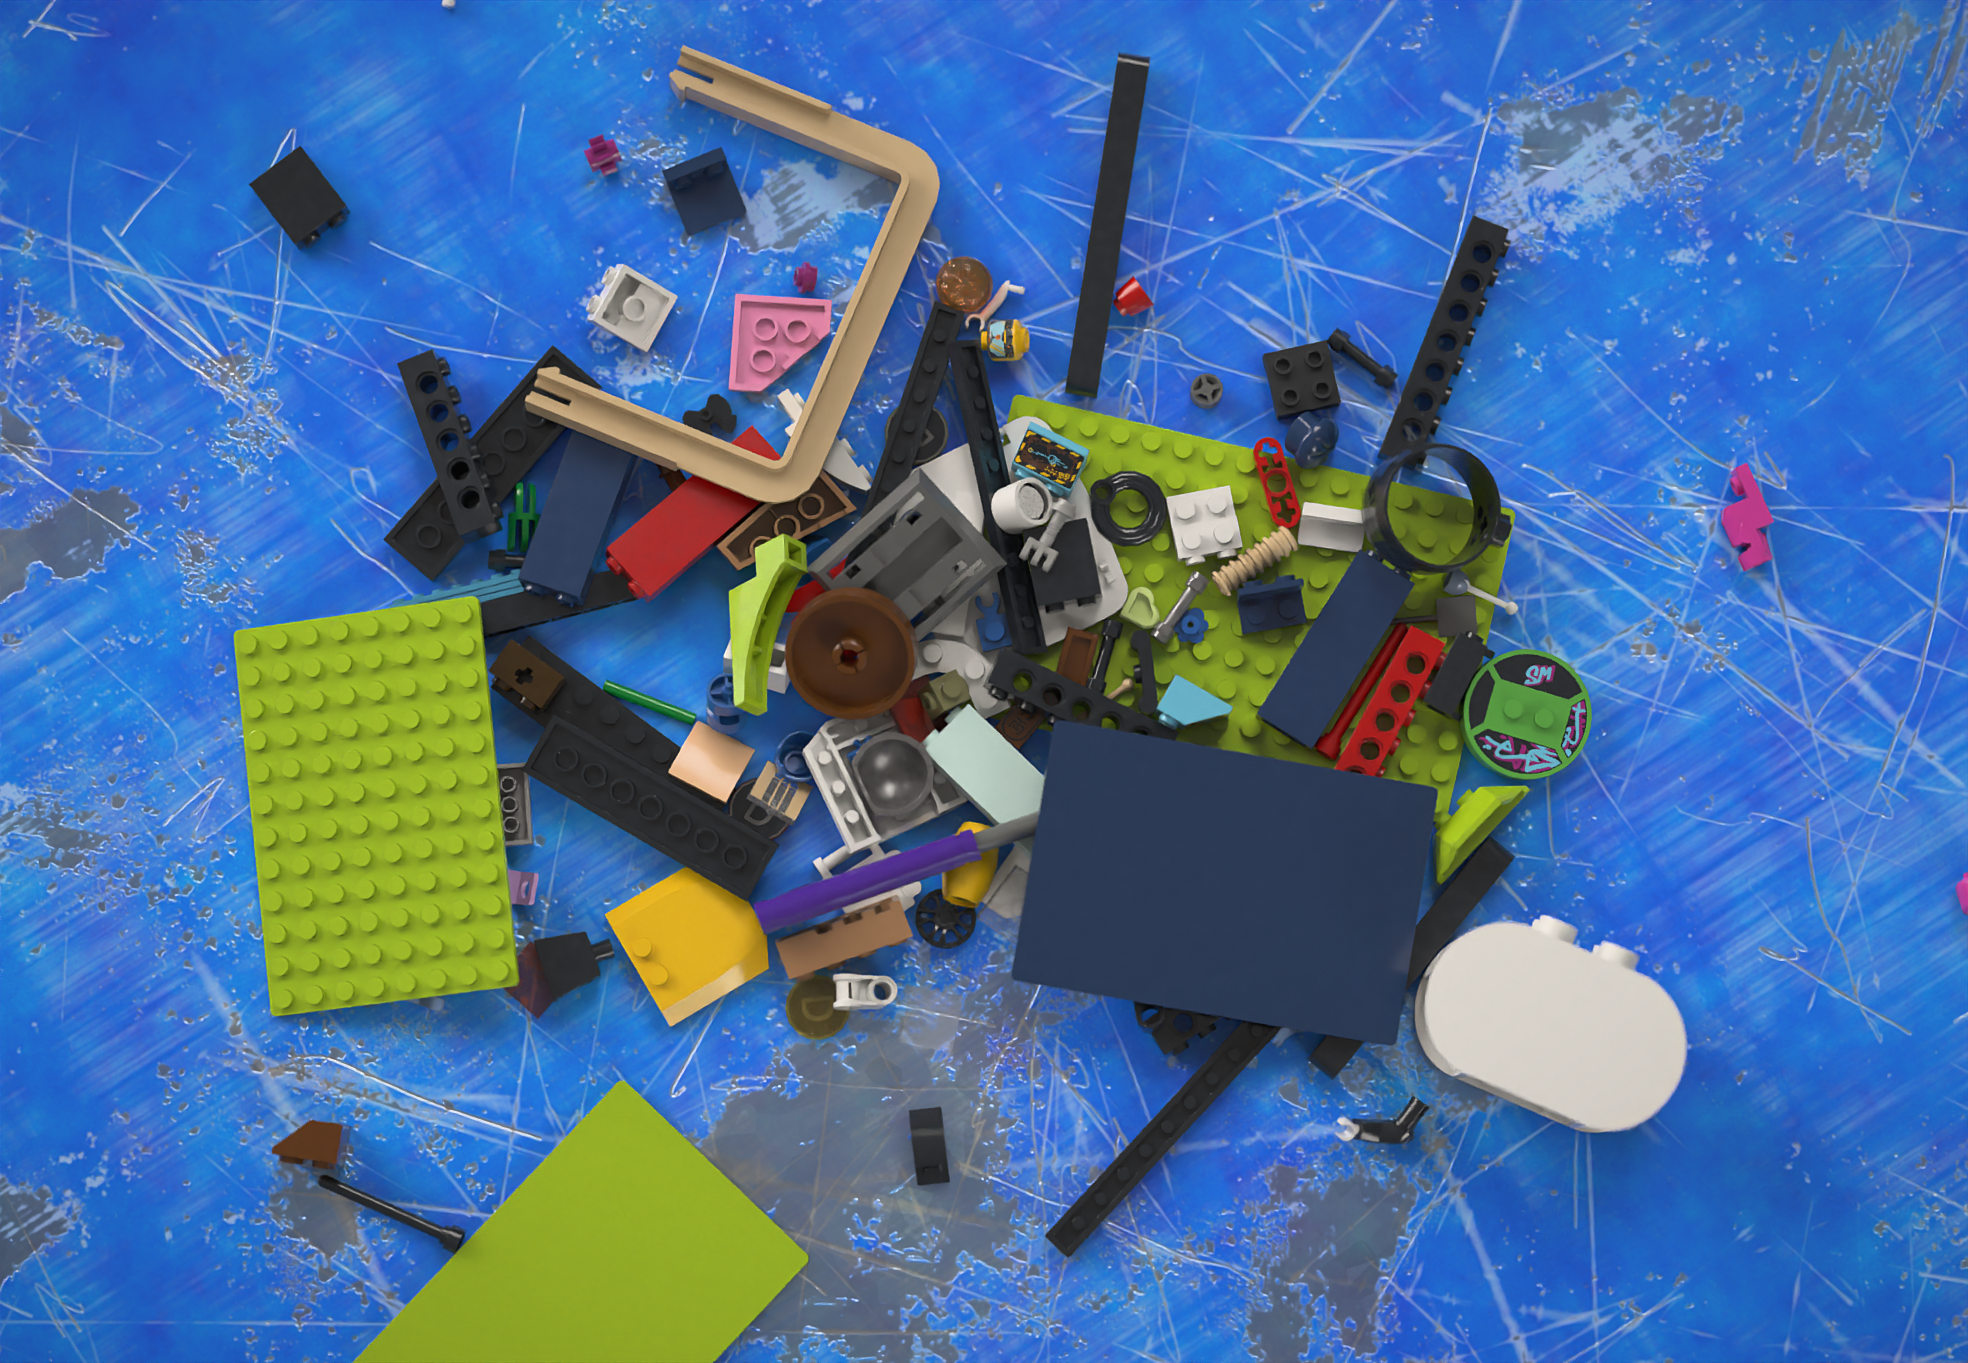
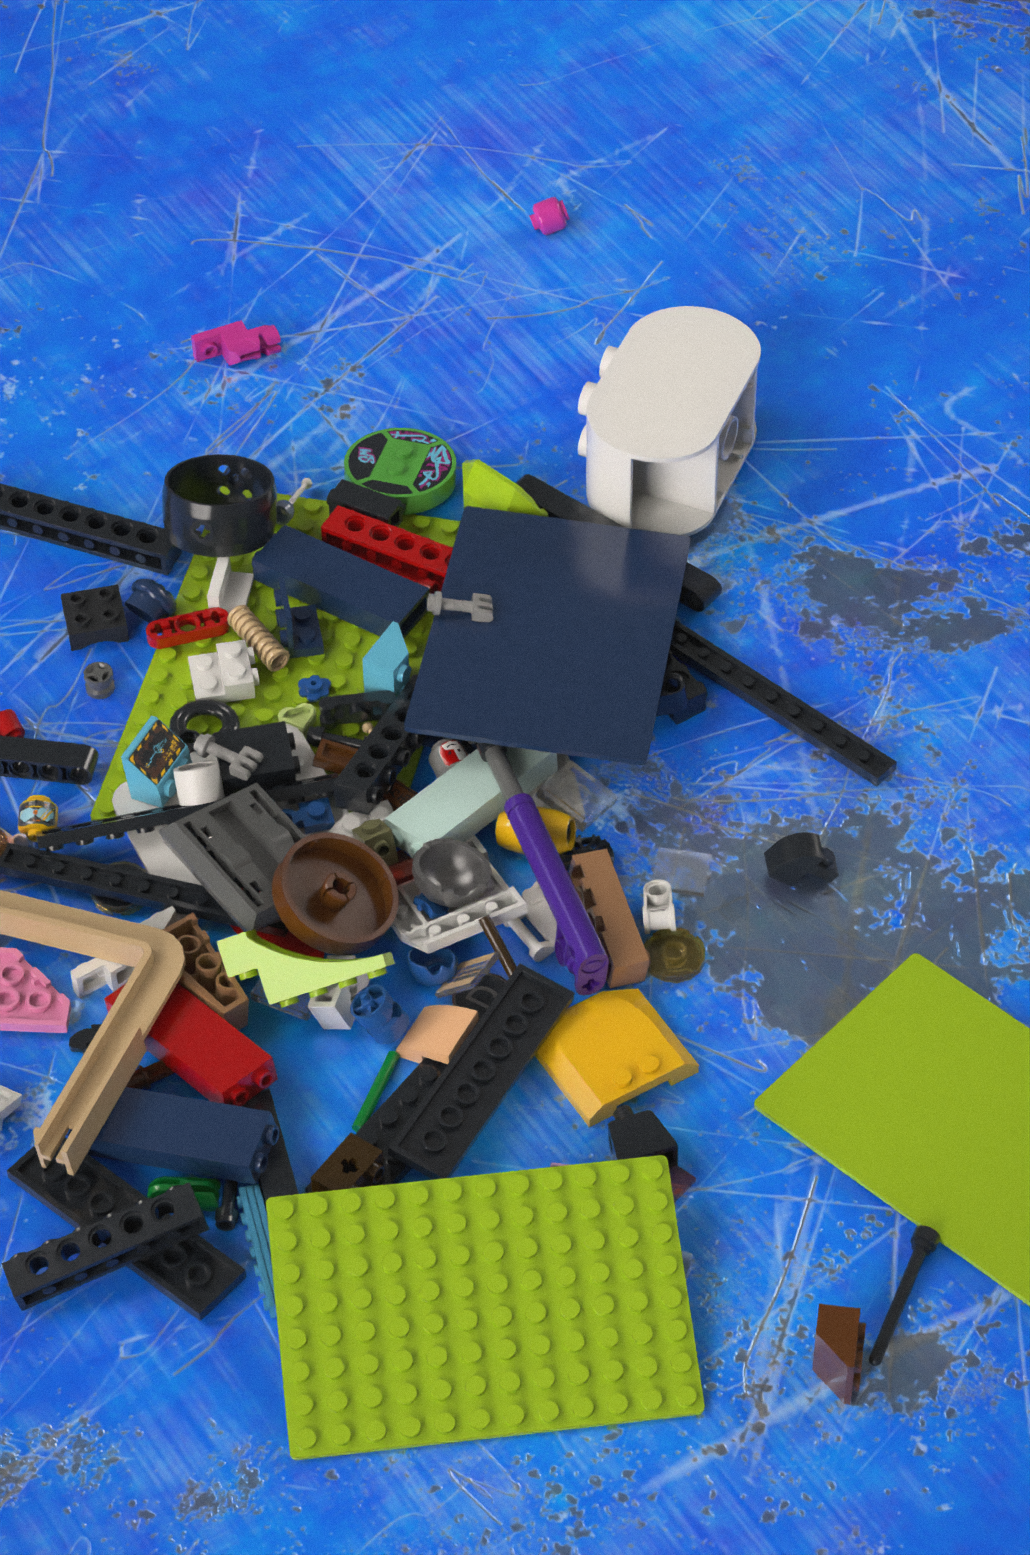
camera: 90 degrees left, 35 degrees down
flat silver bar [1150,571,1210,645] -> none
black bar [1327,328,1398,390] -> none
black arm [1335,1095,1430,1145] -> none
dark grey piece [1390,595,1478,637] -> none
none -> light grey hinge [427,591,493,622]
none -> dark brown bar [478,914,517,978]

